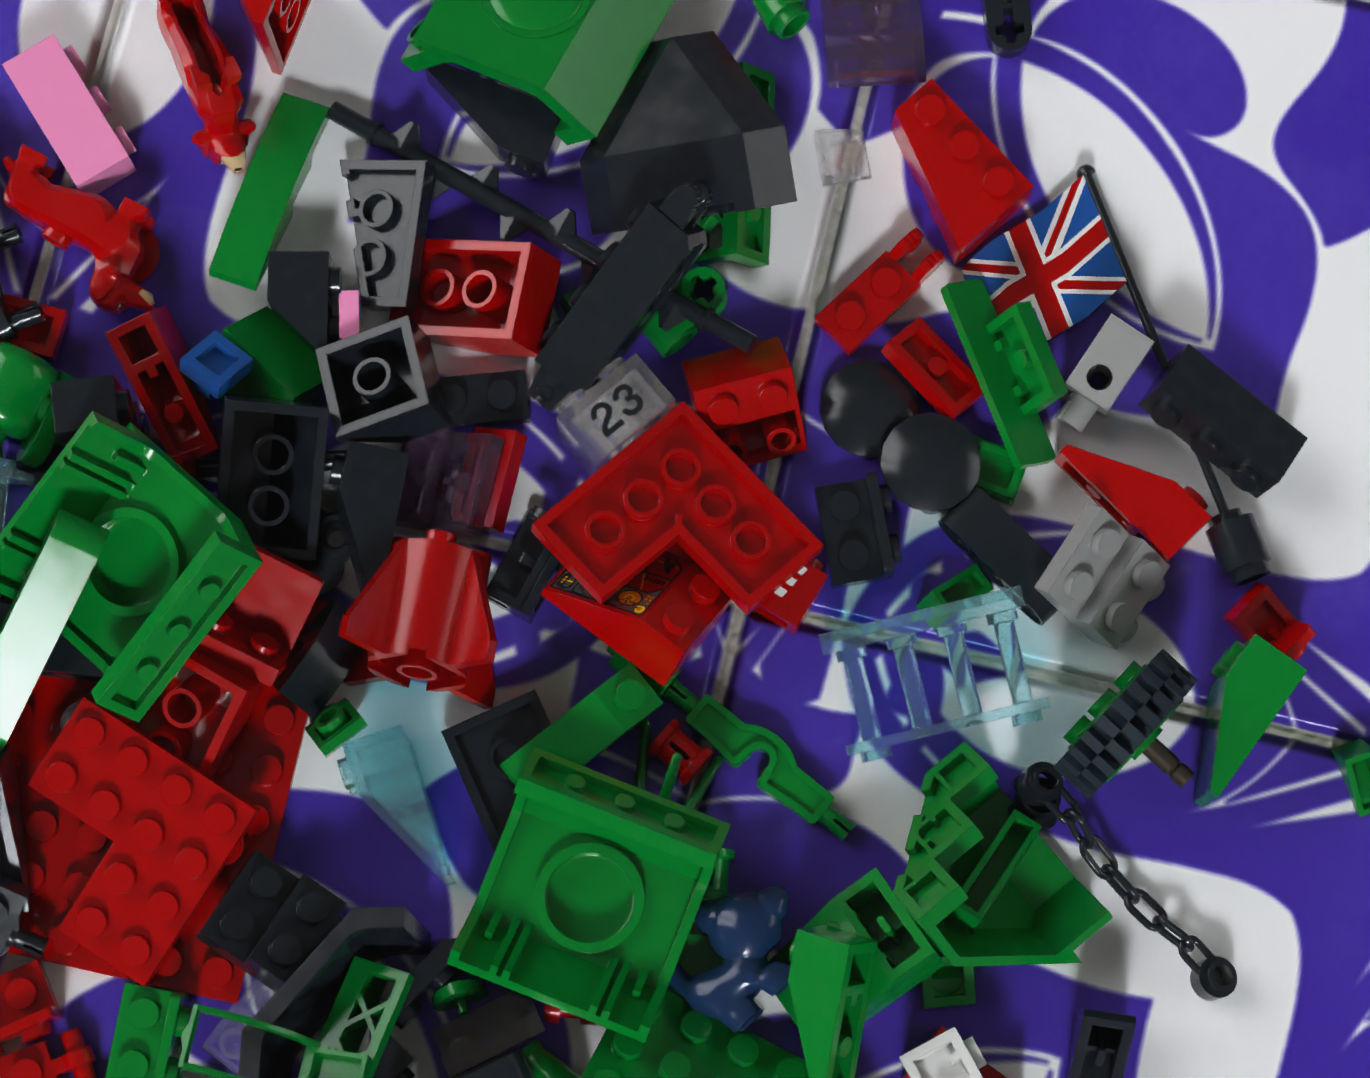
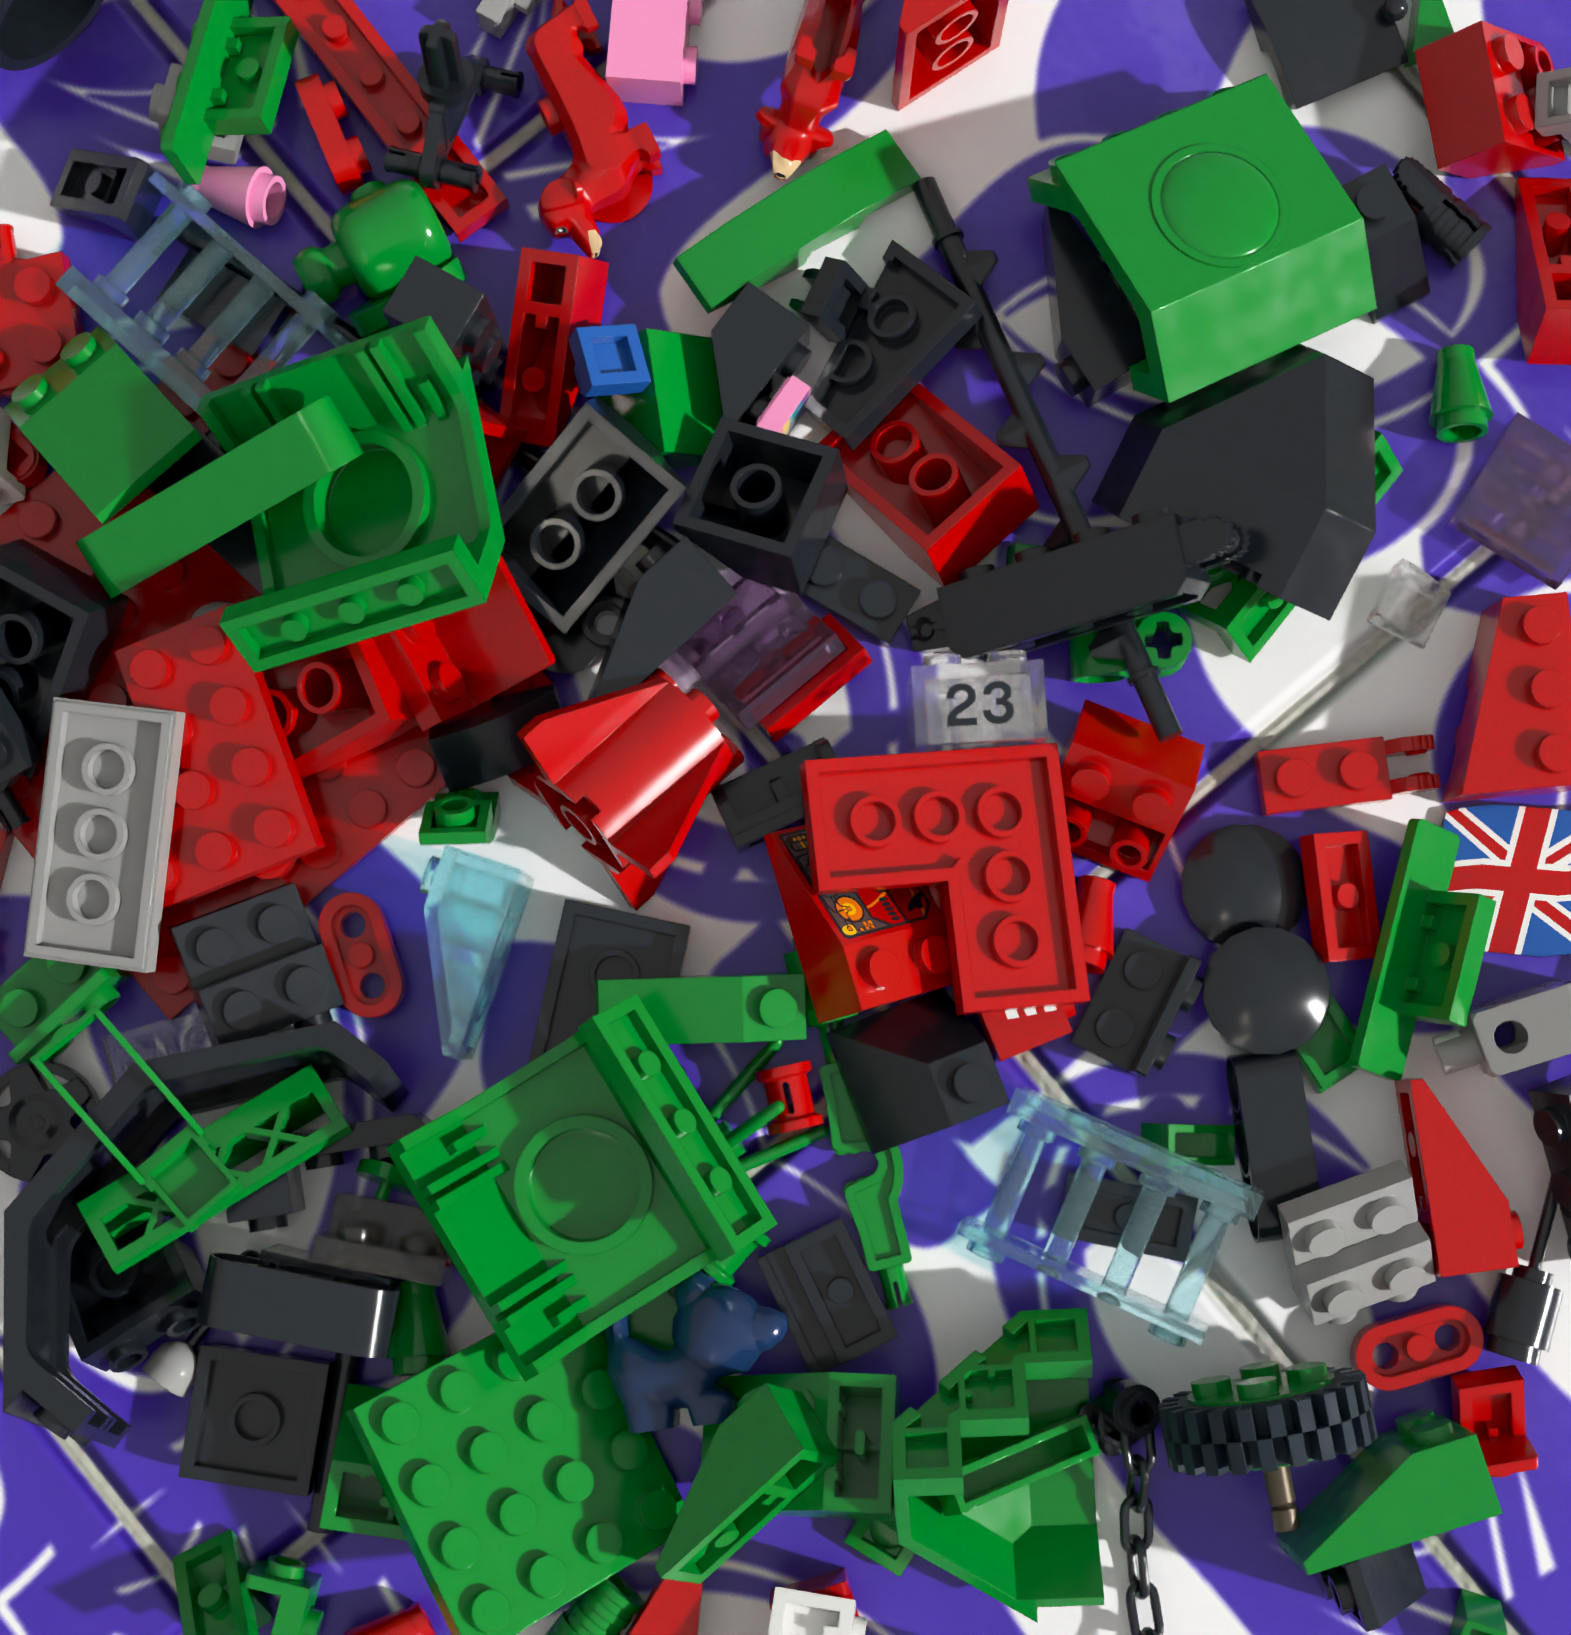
camera: 40 degrees right, 5 degrees up
none -> light grey tile [23,697,186,973]
none -> red plate [318,892,406,1018]
none -> black plate [756,1216,899,1373]
none -> black tile [789,256,869,343]
none -> black slope [825,988,1010,1154]
none -> black plate [1056,1171,1199,1263]
none -> red cone [1076,875,1116,974]
none -> black slope [1316,1543,1427,1632]
none -> red plate [1350,1303,1484,1391]

